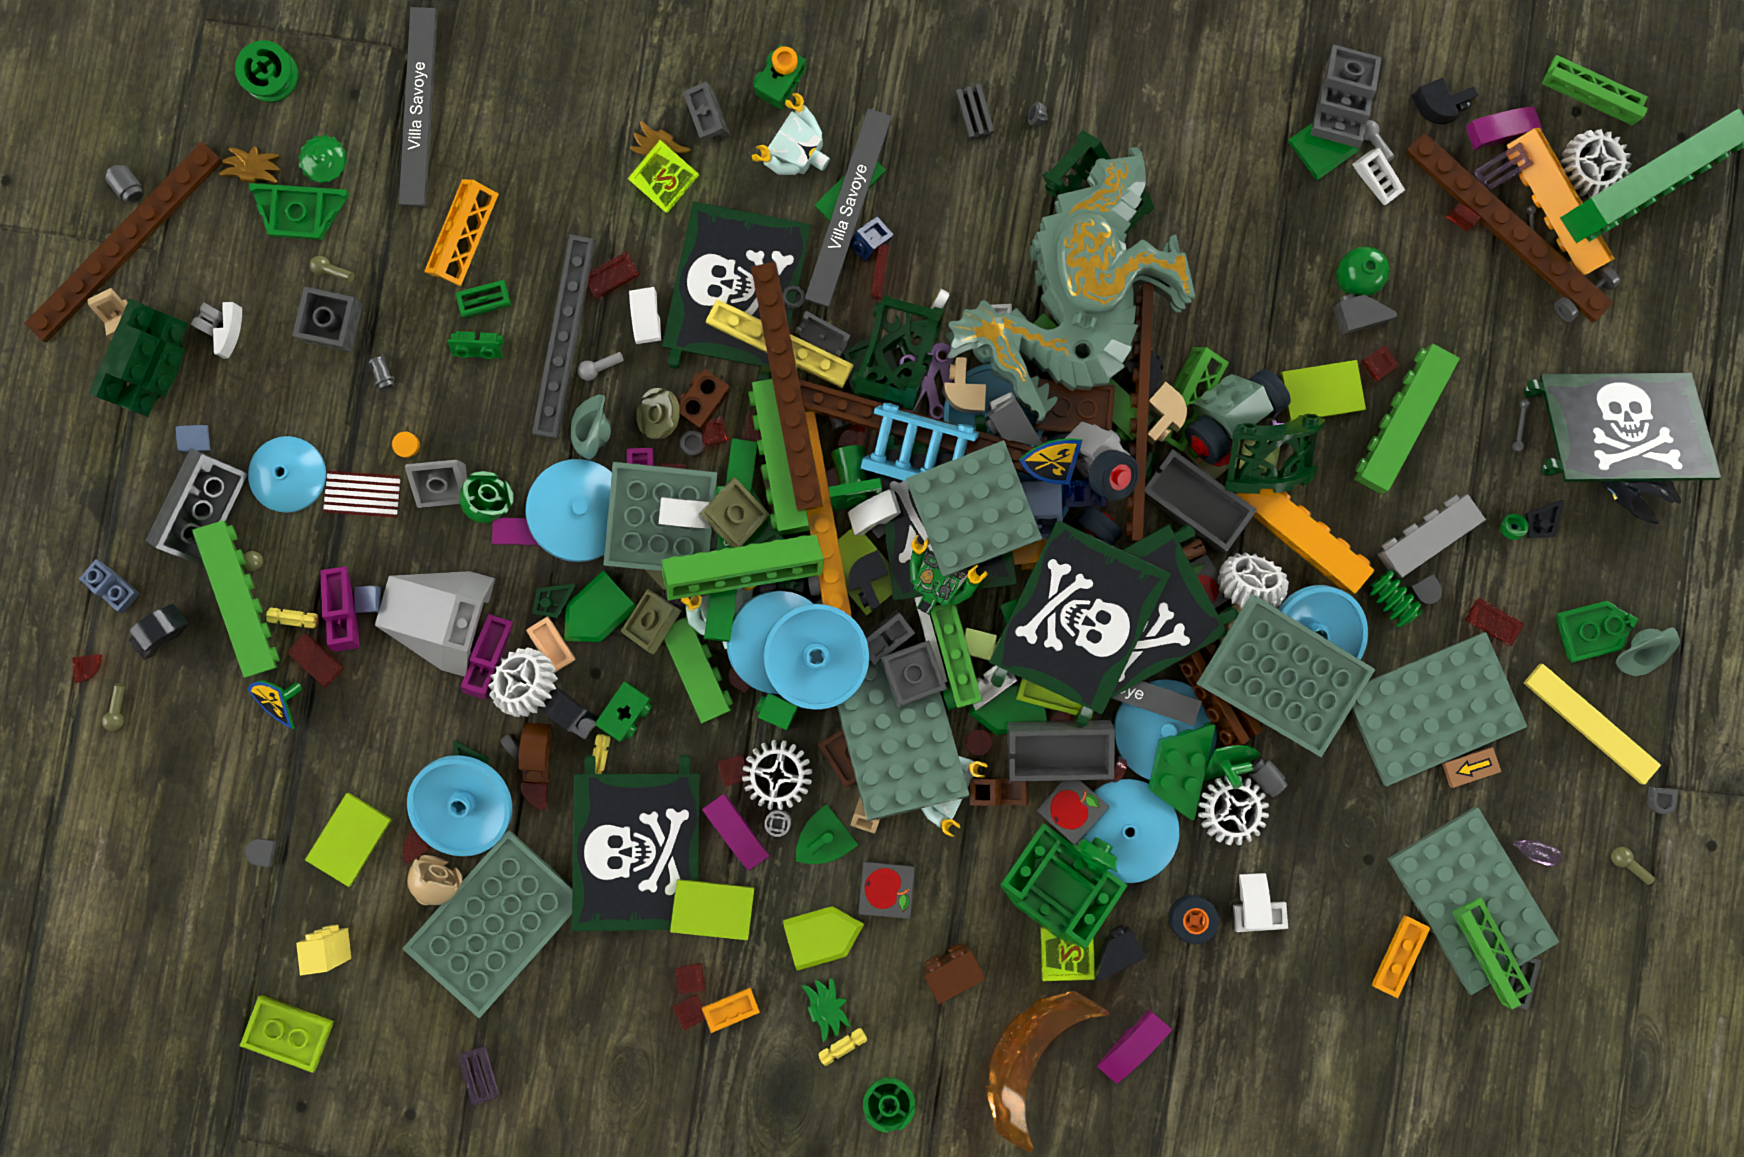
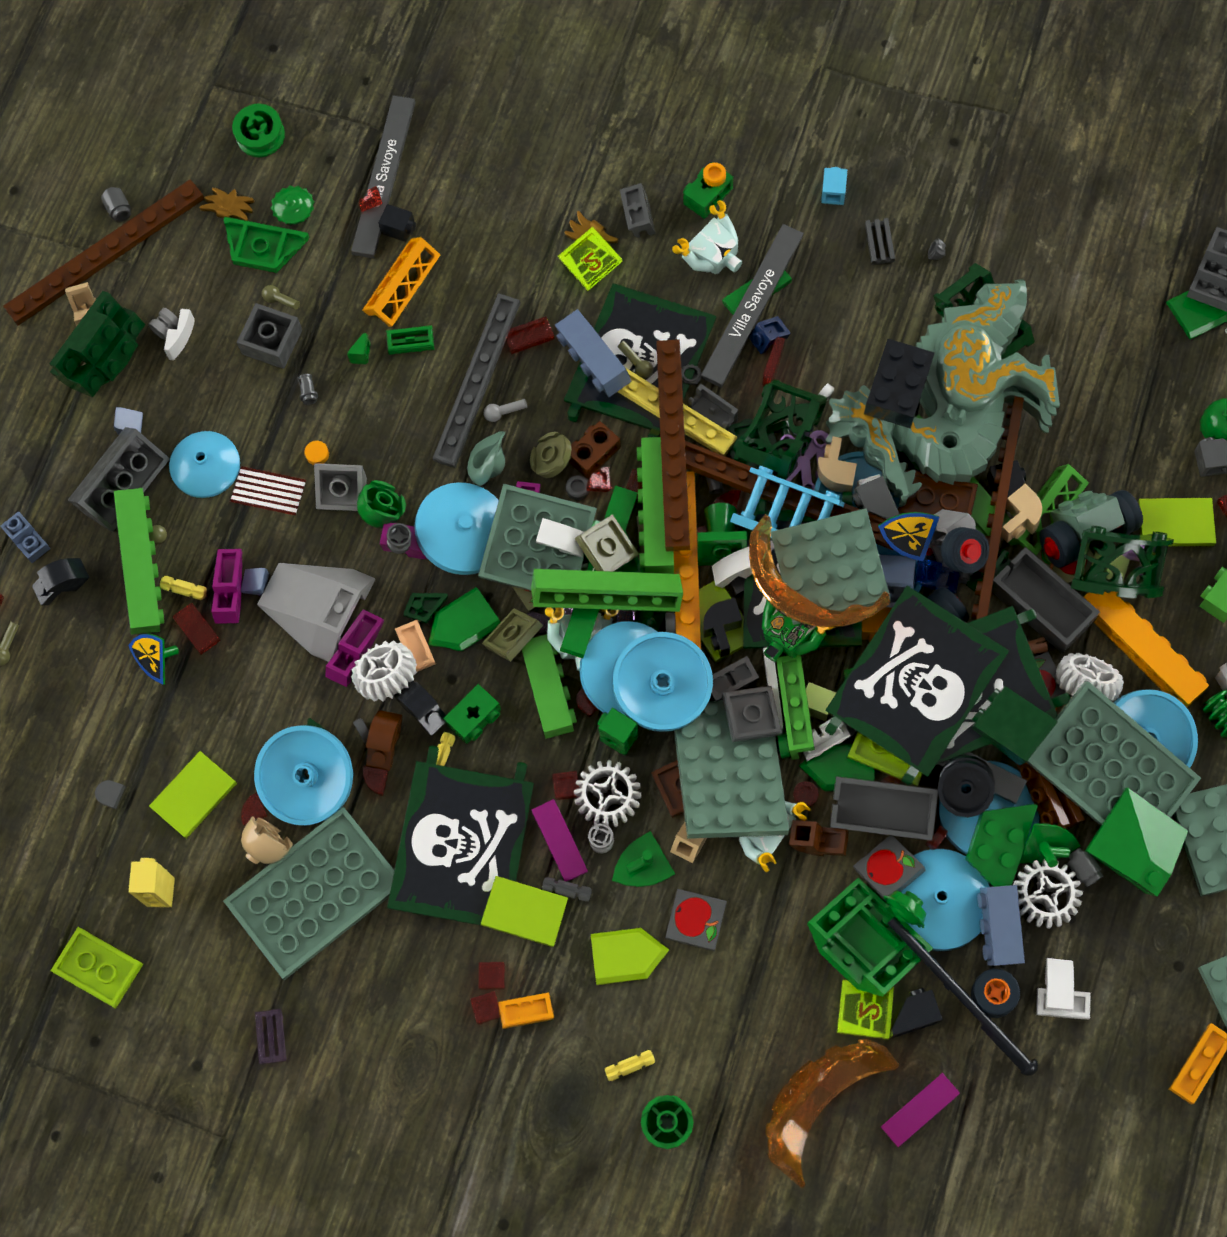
camera: 20 degrees right, 15 degrees down
green hinge [448,331,504,359] -> none
white slope [629,287,661,344] -> none
green piece [802,978,850,1042] -> none
reddish brown brick [922,943,986,1005] -> none
none -> green slope [347,333,371,365]
none -> clear red tile [358,186,382,212]
none -> black brick [378,204,416,242]
none -> dark grey wheel [387,523,411,554]
none -> dark grey axle [542,877,592,902]
none -> sand blue brick [555,309,632,397]
none -> olive bar [617,341,653,379]
none -> clear orange windscreen [749,514,890,627]
none -> medium azure brick [821,167,847,205]
none -> black brick [864,339,935,429]
none -> black bar [887,917,1038,1076]
none -> black wheel [938,755,995,818]
none -> dark green slope [971,686,1058,766]
none -> sand blue brick [977,885,1025,966]
none -> green slope [1085,788,1188,896]

